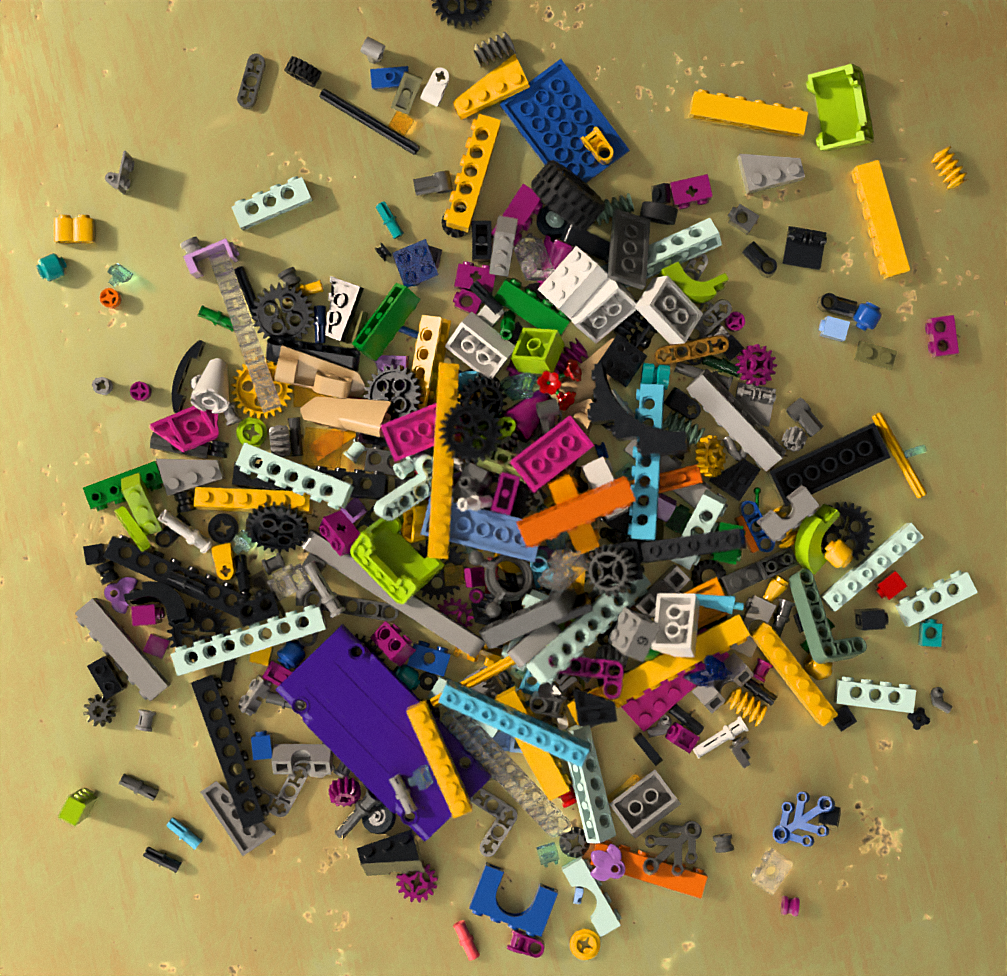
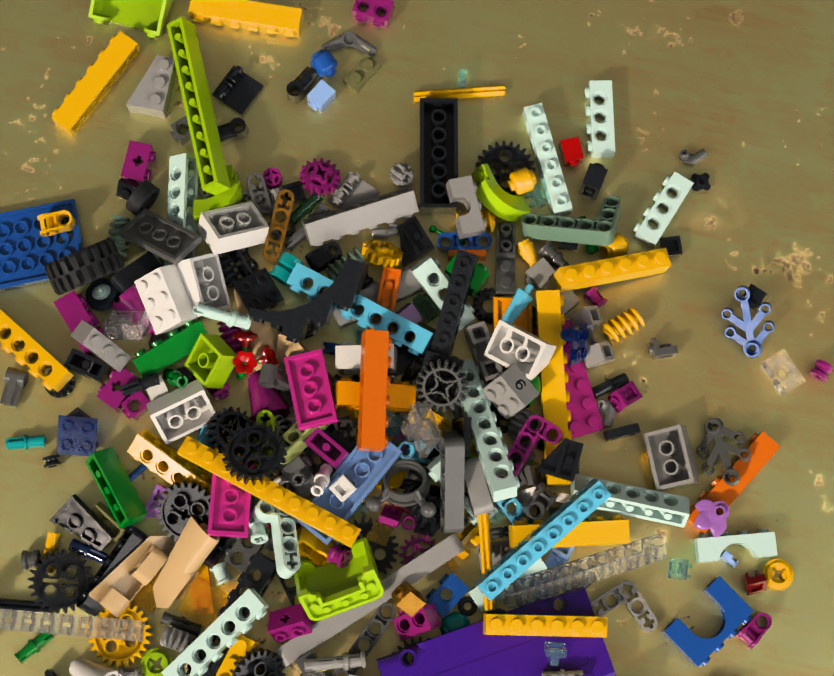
camera: 70 degrees left, 10 degrees down
medium lavender panel [341,498,368,524] -> none
clear light blue piece [500,373,537,401] -> none
red wheel [558,785,577,808] -> none
dark grey gear [559,827,590,858] -> none
white pin [693,716,749,758] -> none
dark grey wheel [713,833,734,853] -> none
black pin [743,678,778,706] -> none
dark grey piece [786,397,824,437] -> none
teal brick [918,619,943,647] -> none
none -> lime brick [167,17,231,196]
none -> light aqua pin [192,302,252,331]
none -> dark grey piece [321,31,377,56]
none -> magenta wheel [327,544,352,569]
none -> white tile [329,474,357,503]
none -> pearl gold brick [391,581,426,617]
none -> clear light blue tile [524,184,547,208]
none -> dark red tile [745,570,767,596]

